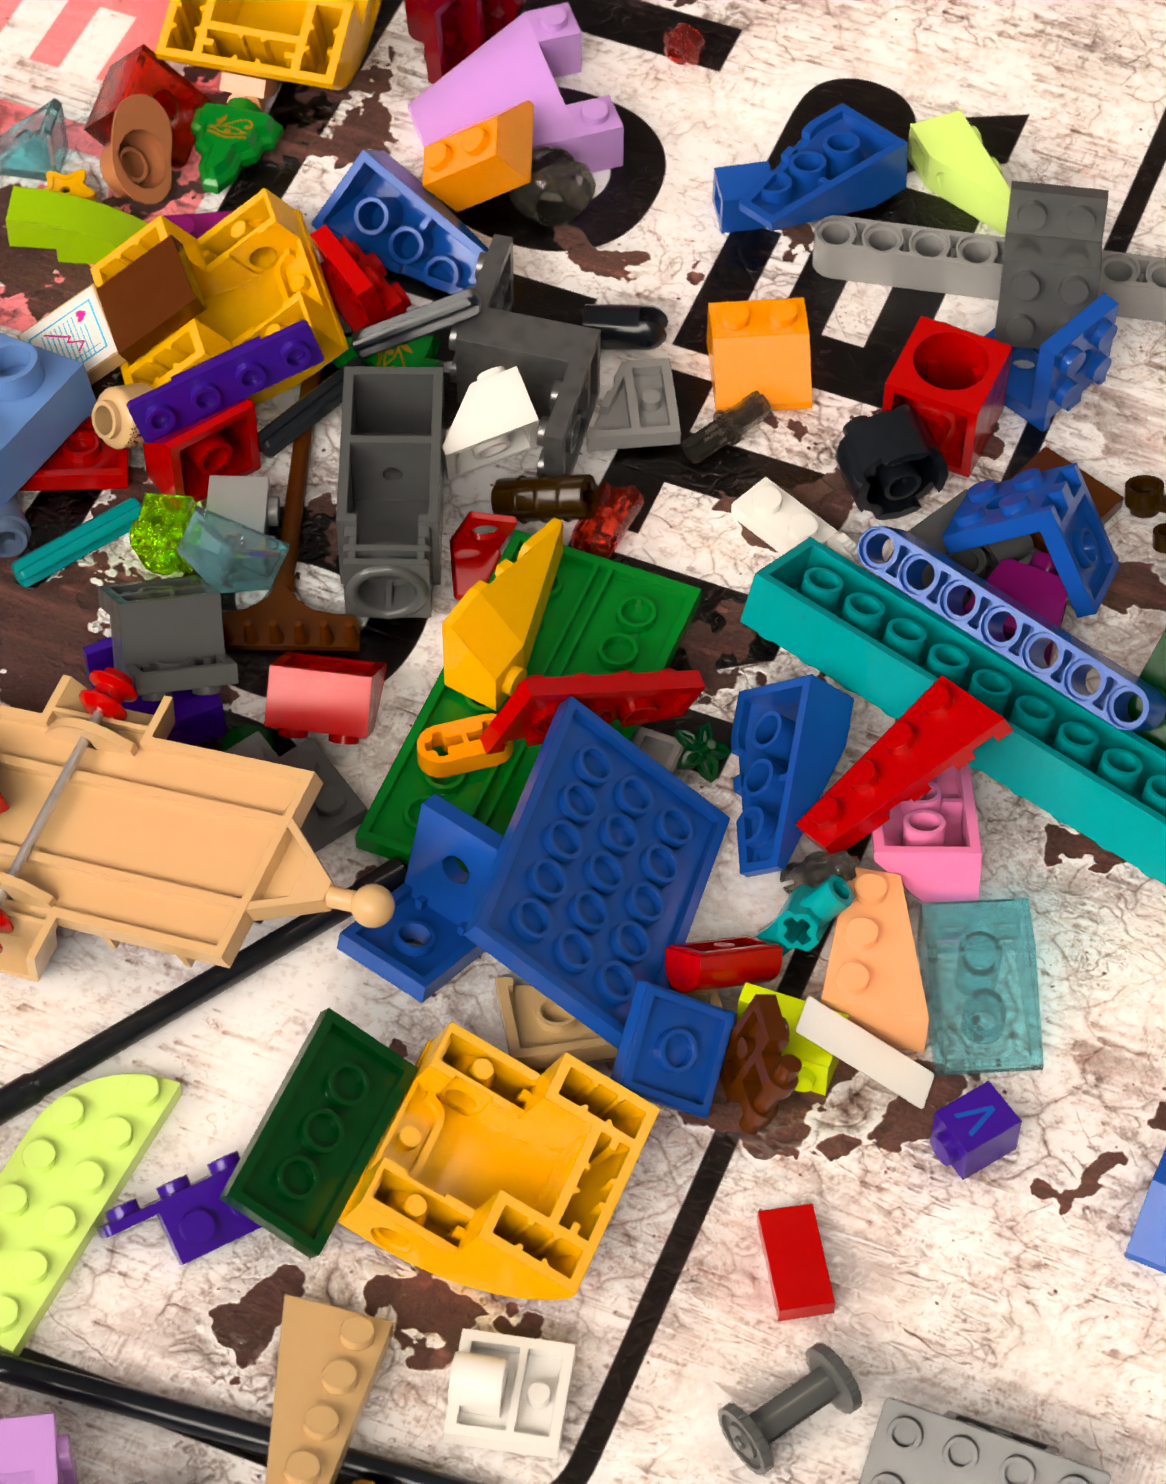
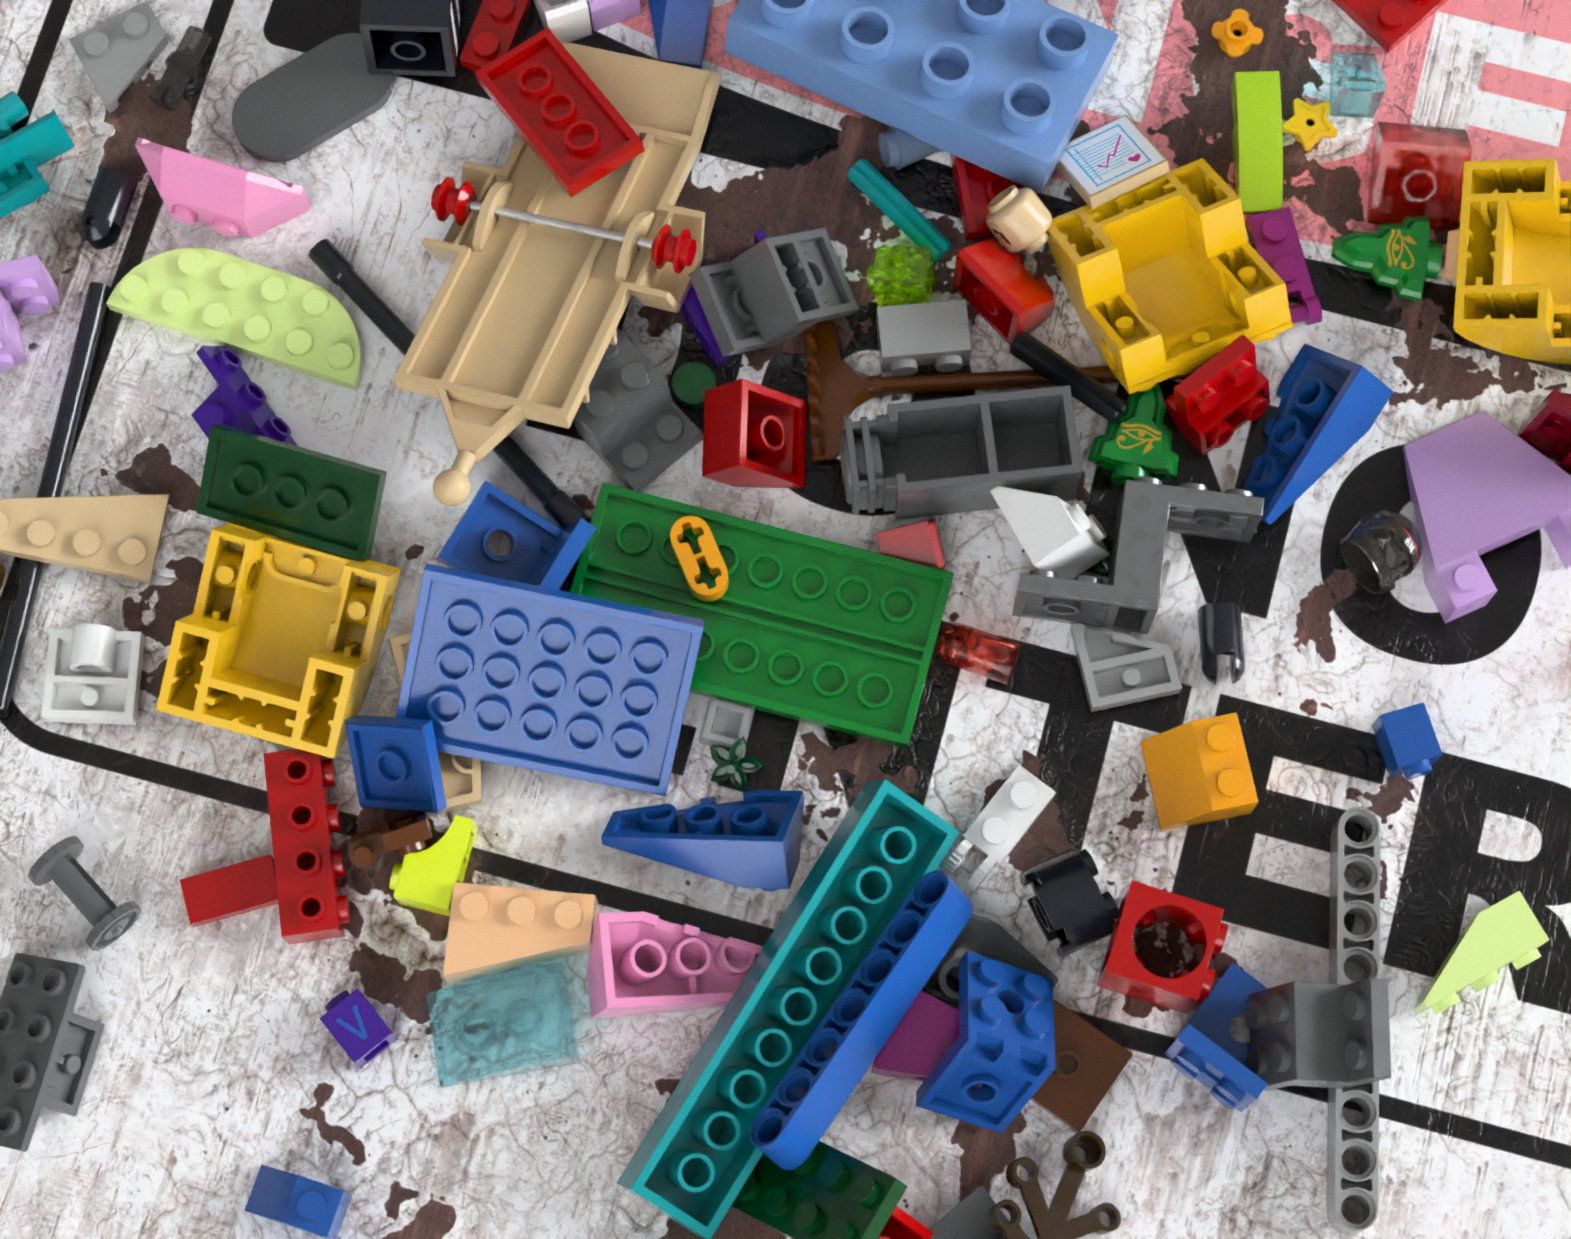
camera: 85 degrees right, 20 degrees up
reddish brown tile [96,235,207,364] -> none
nougat piece [100,94,172,205] -> none
dark purple bracket [127,320,324,443] -> none
clear light blue slope [176,505,290,593] -> none
axle [351,288,483,359] -> none
light orange slope [422,100,534,212] -> none
yellow wedge [442,517,563,711] -> none
red wing [480,668,706,755] -> none
dark brown axle [491,473,600,524] -> none
red brick [665,936,783,993] -> none
clear smoke axle [681,390,773,464] -> none
blue wedge [739,103,908,231] -> none
teal axle [756,875,854,957] -> none
clear smoke axle [780,850,860,895] -> none
red wing [795,675,1013,859] -> none
white sticker [796,996,934,1109] -> none
none -> red brick [263,749,351,945]

